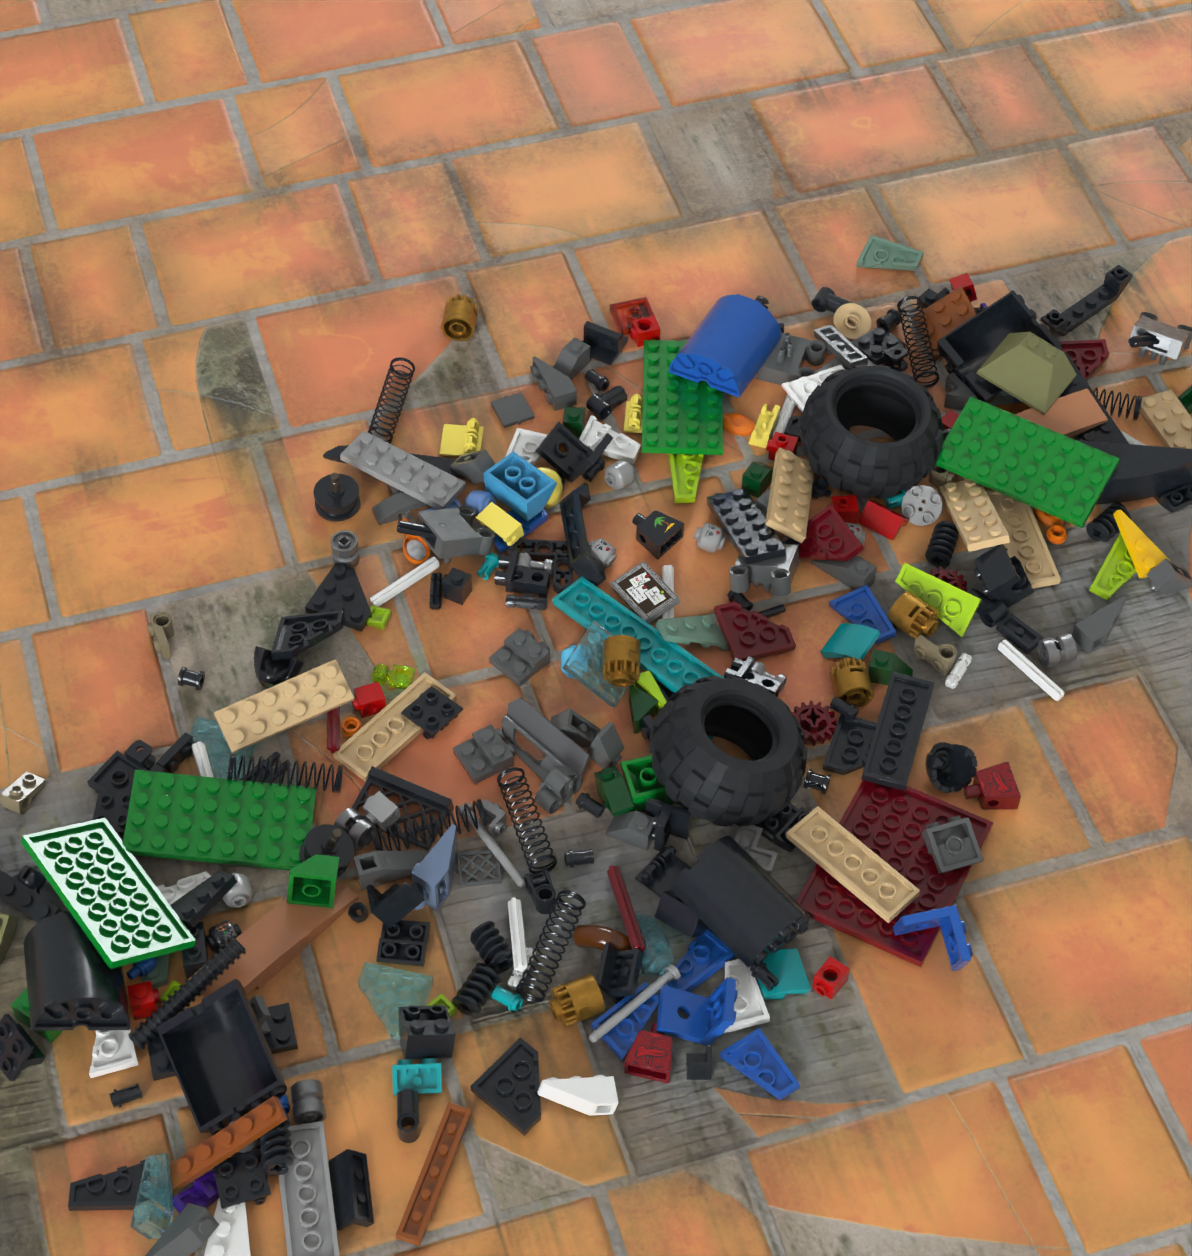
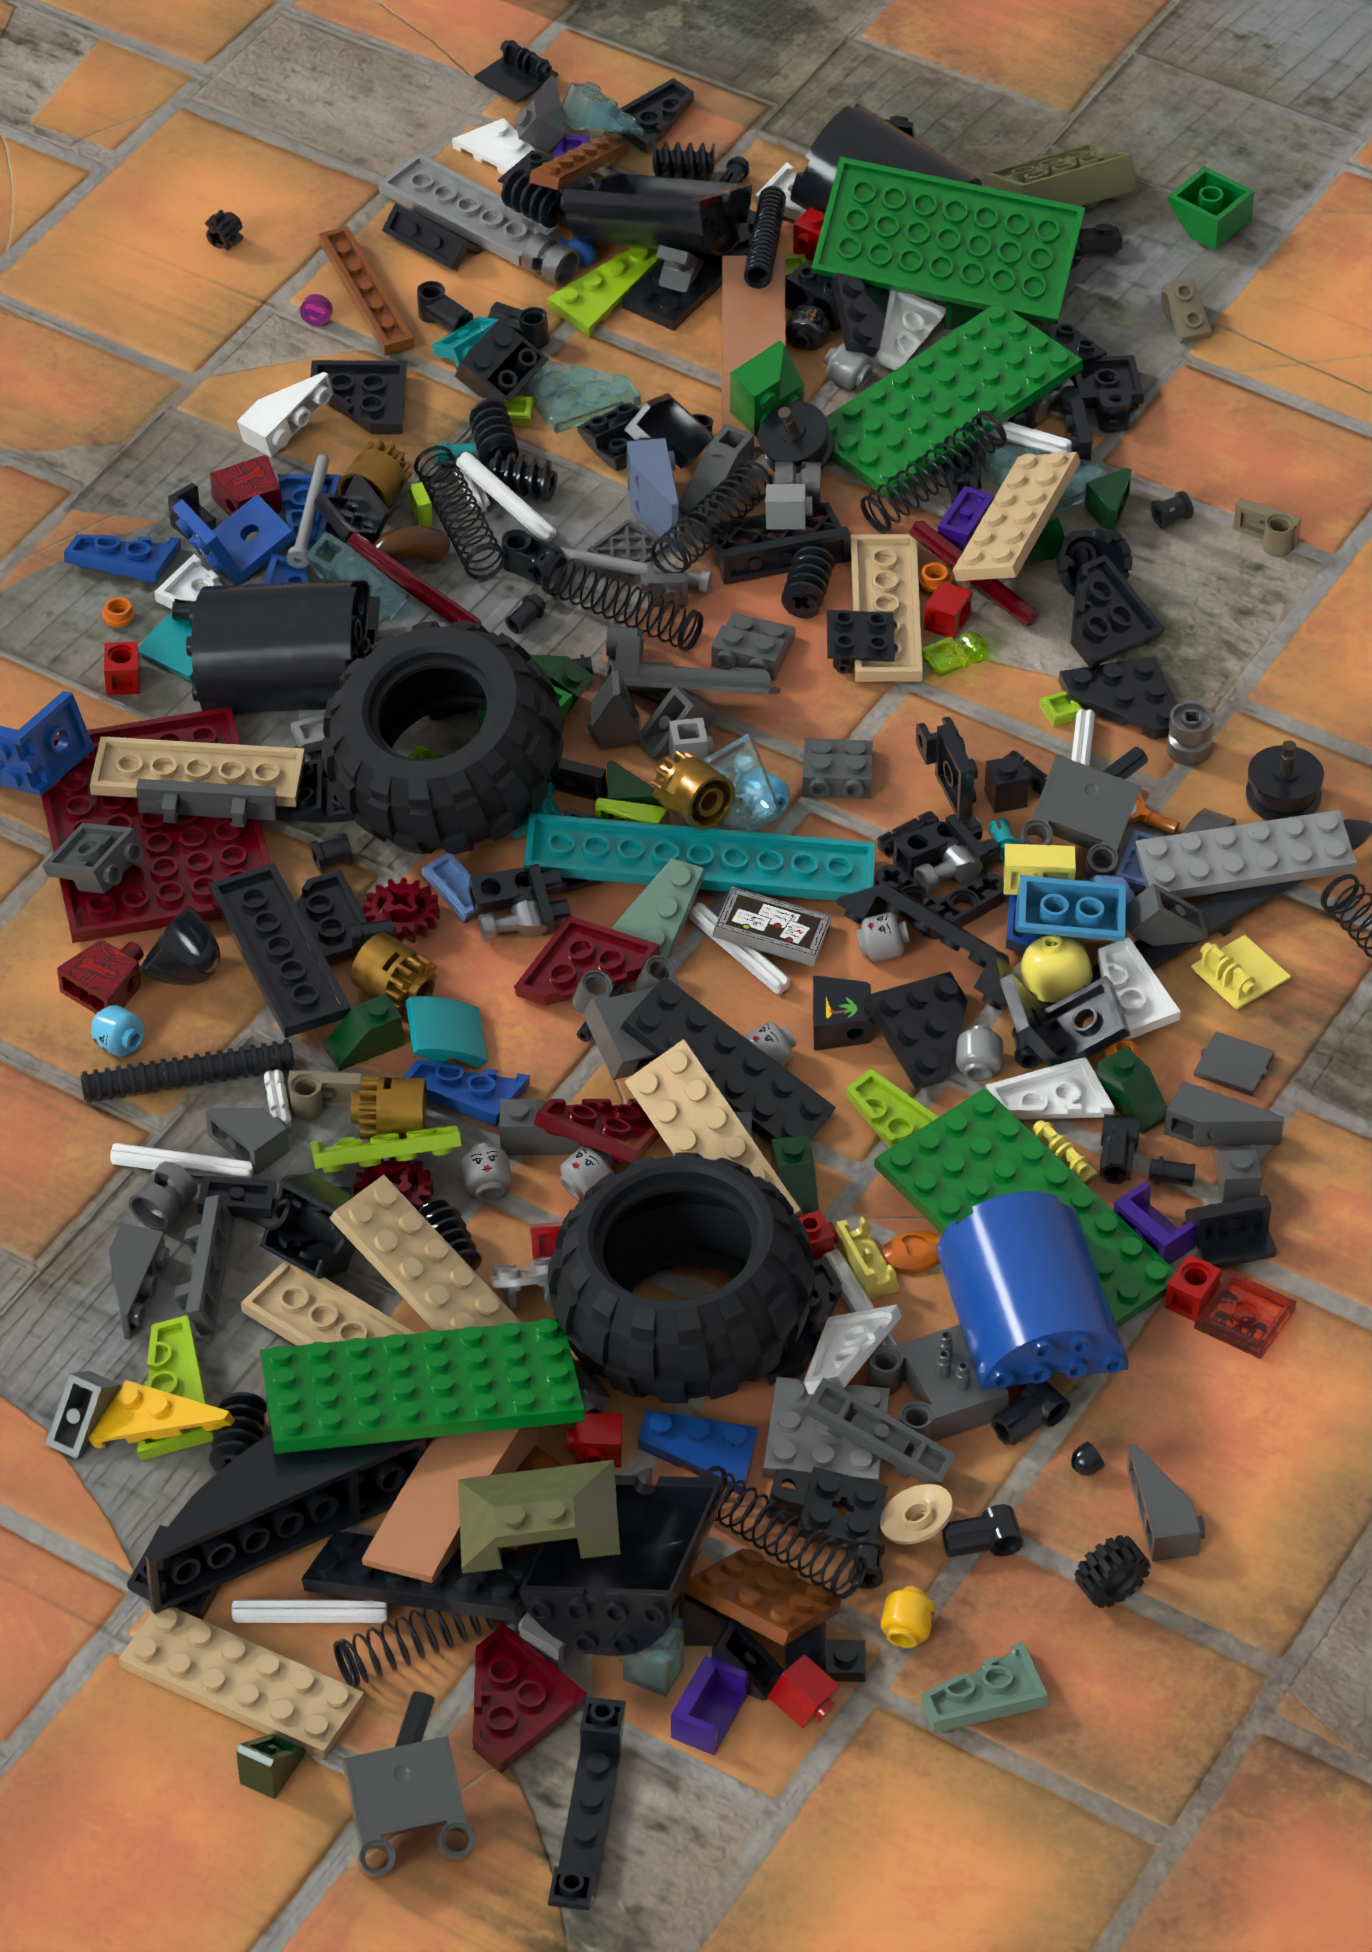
camera: 140 degrees right, 5 degrees down
none -> black piece [80,1039,295,1103]
none -> medium azure head [91,1005,144,1057]
none -> orange plate [102,597,135,628]
none -> dark grey hinge [136,779,278,828]
none -> dark grey hinge [174,1195,234,1335]
none -> dark grey slope [206,1108,289,1175]
none -> magenta tile [300,294,333,327]
none -> lime tile [410,482,433,527]
none -> light grey head [461,1143,512,1200]
none -> black piece [488,301,550,349]
none -> lime wing [547,247,660,337]
none -> black piece [652,141,715,181]
none -> light grey brick [669,717,714,764]
none -> black piece [781,546,835,618]
none -> black plate [863,972,968,1090]
none -> yellow head [880,1586,935,1648]
none -> black plate [916,716,978,821]
none -> dark purple panel [937,486,995,552]
none -> black tyre [1074,1535,1151,1608]
none -> dark green slope [1084,468,1132,531]
none -> dark purple panel [1113,1182,1197,1265]
none -> dark grey slope [1127,1445,1205,1561]

